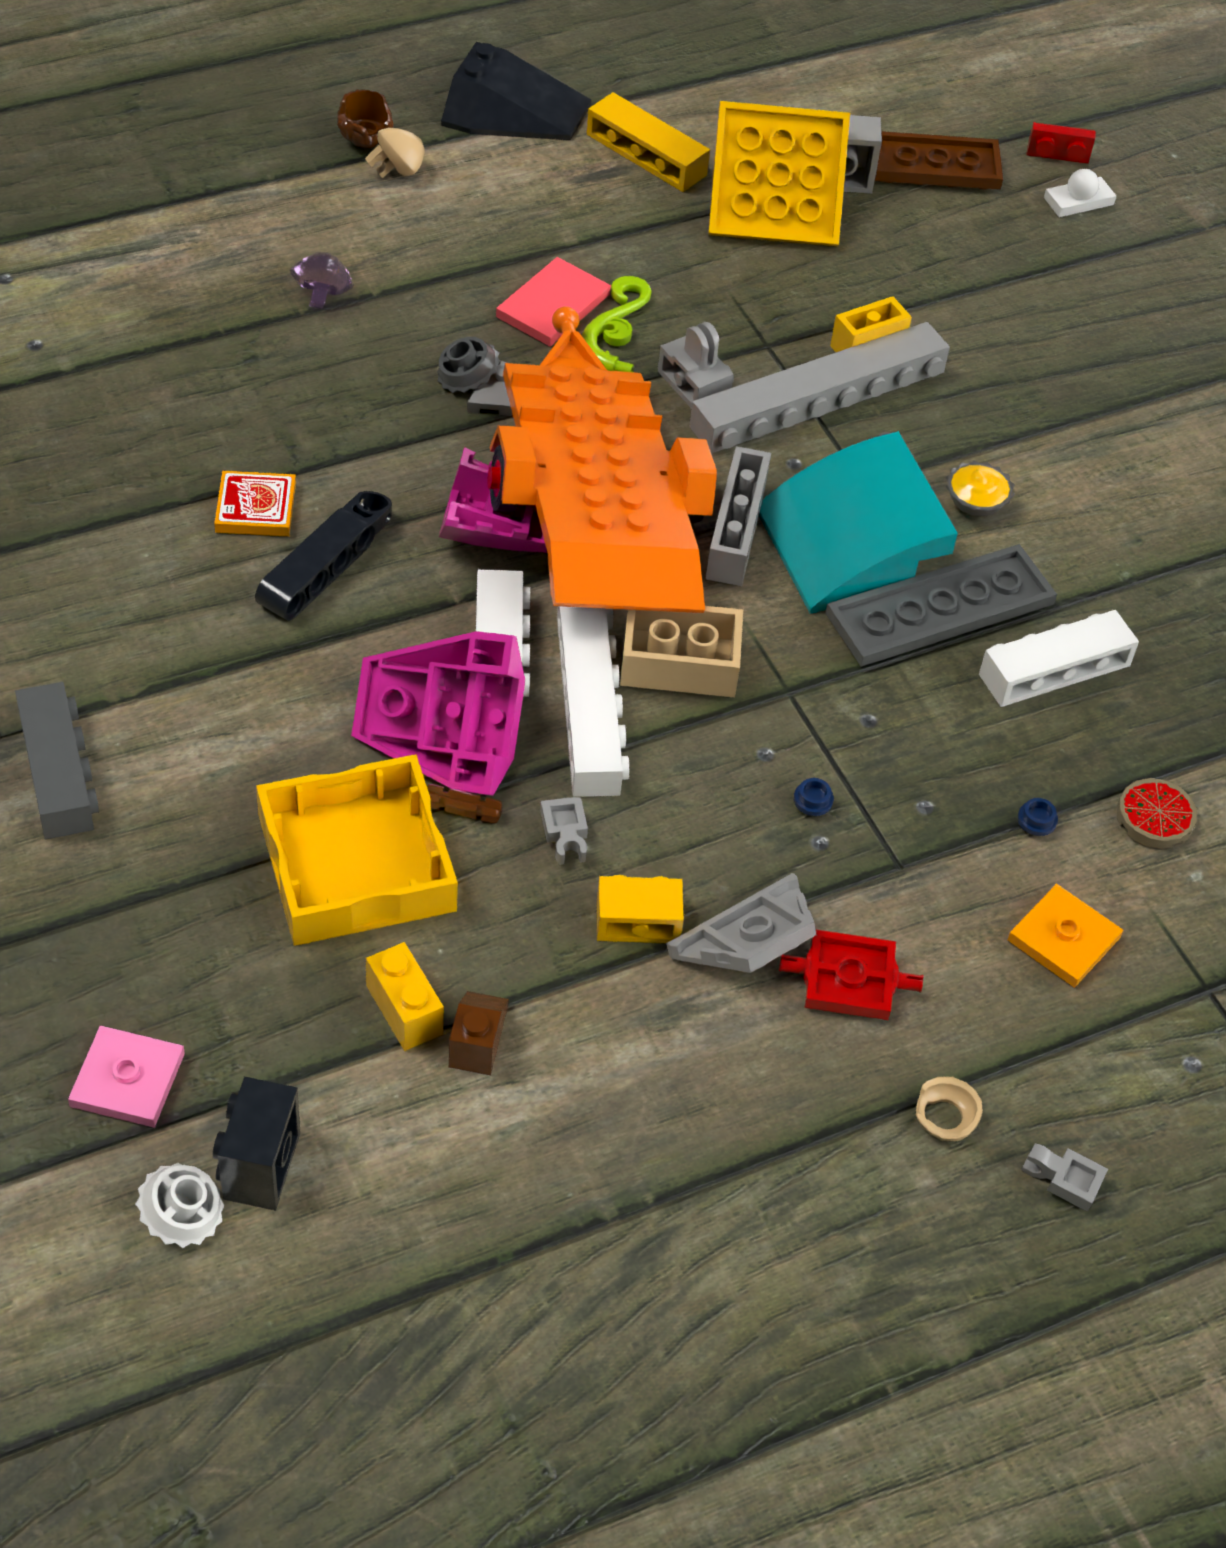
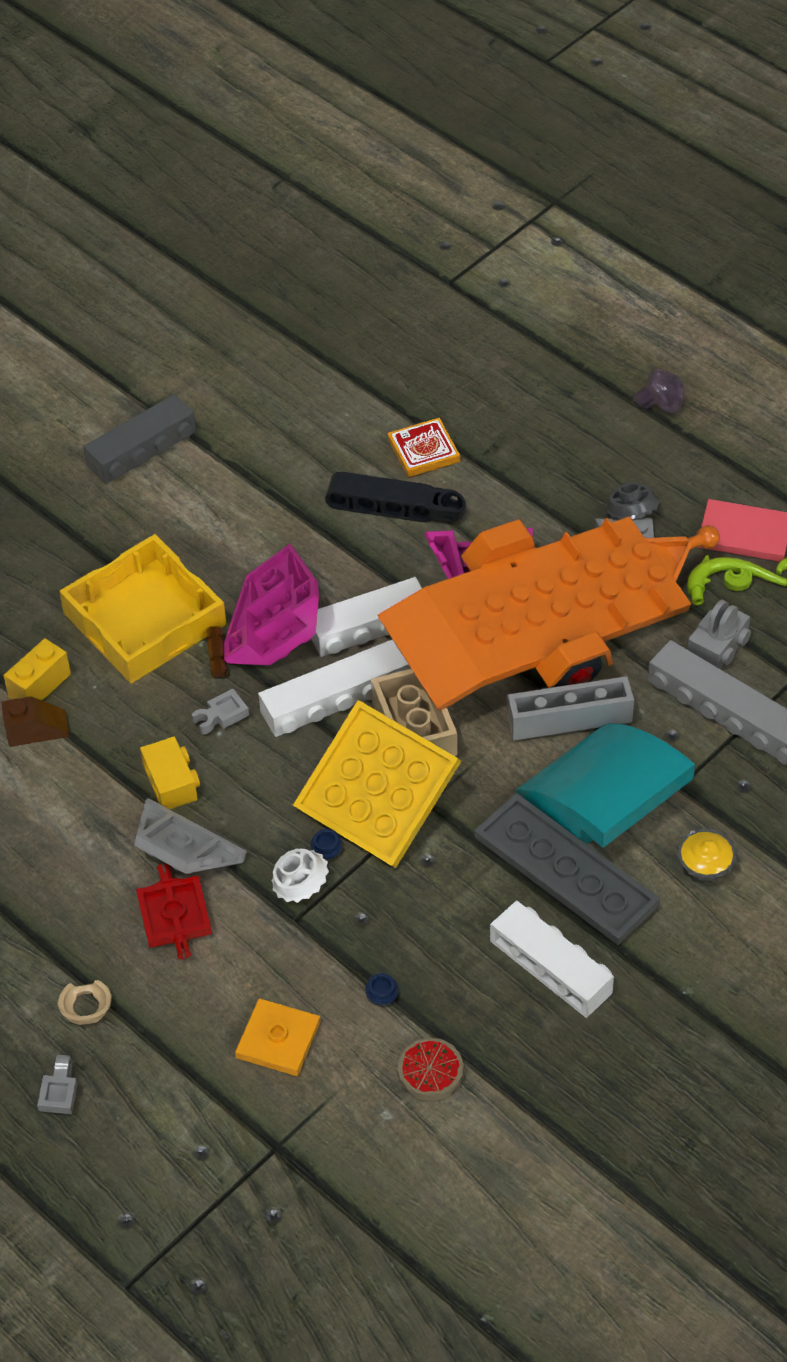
camera: 75 degrees right, 0 degrees up
none -> white piece [271,849,329,903]
none -> yellow plate [293,700,461,868]

